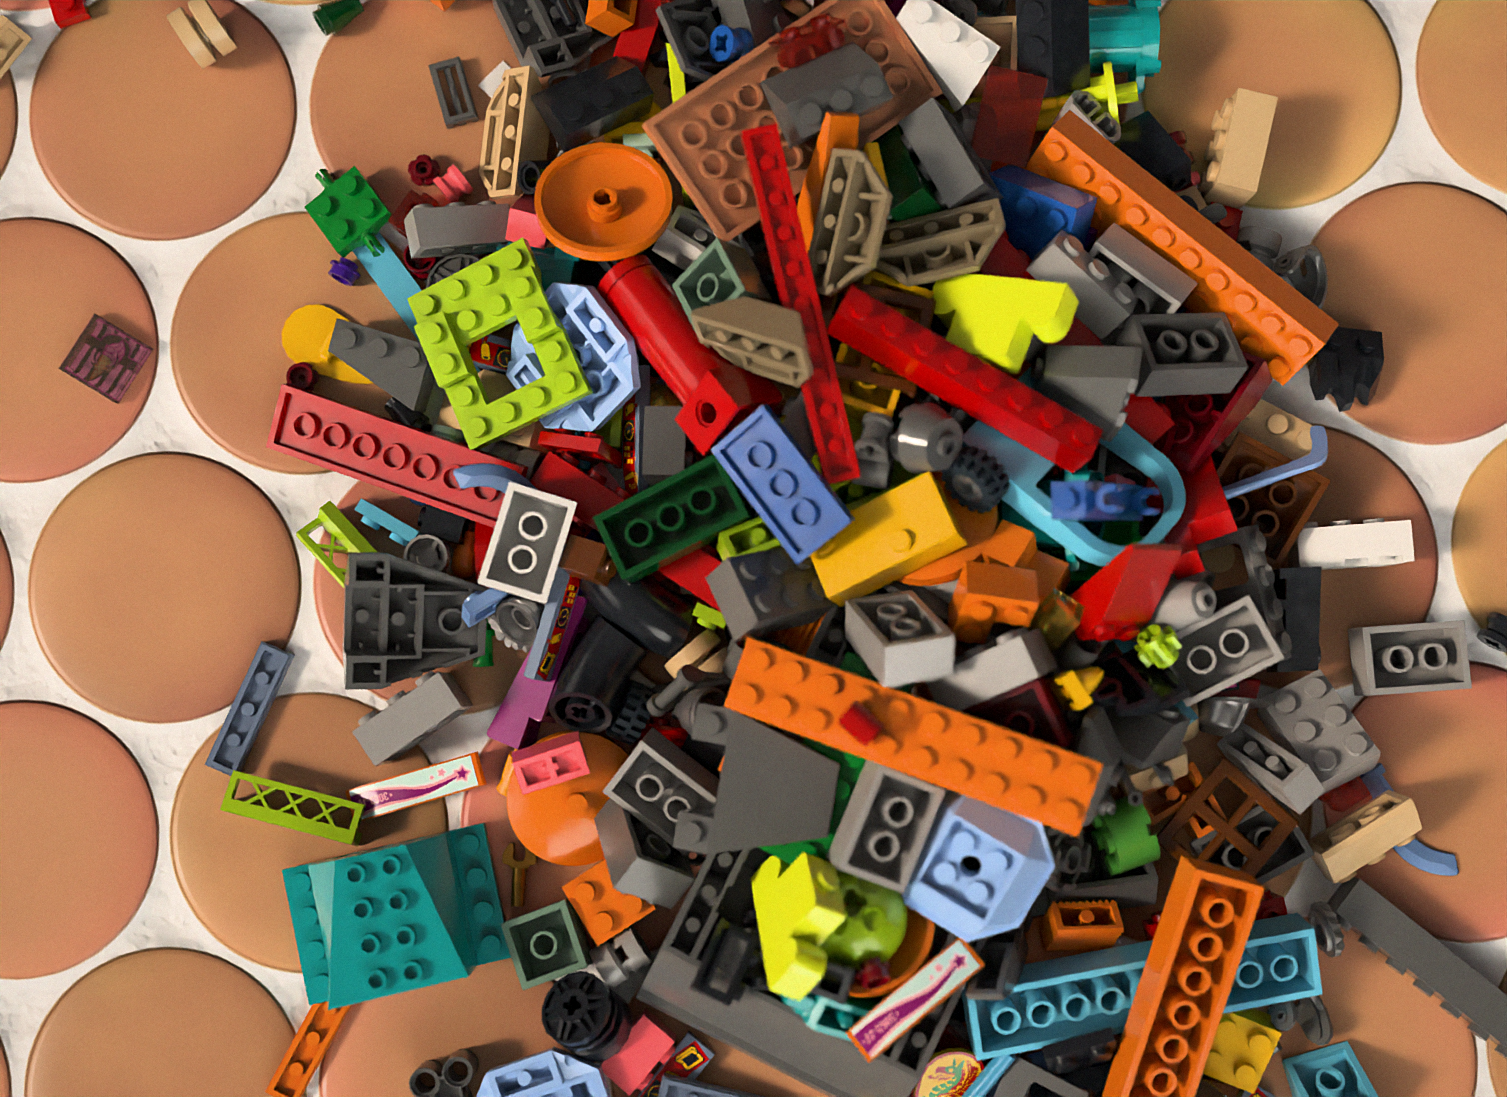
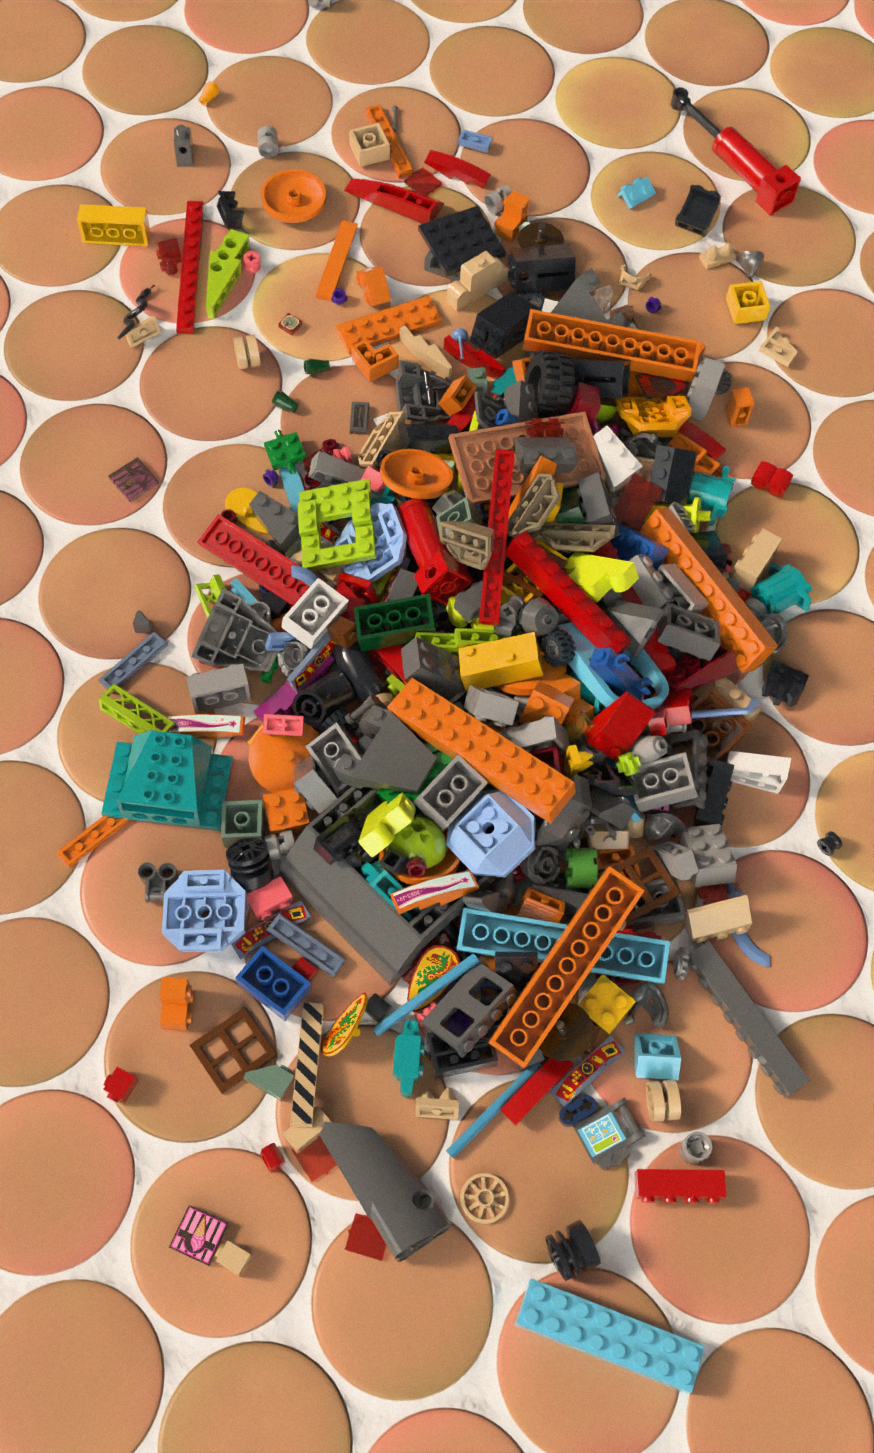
camera: 15 degrees right, 20 degrees down
pearl gold bar [502,842,537,907] -> none
plate [711,404,855,565] -> none
red brick [838,700,885,747] -> none
light grey brick [1348,620,1472,696] -> none
none -> dark grey slope [133,610,152,633]
none -> dark green cone [272,391,299,413]
none -> teal container [751,562,812,614]

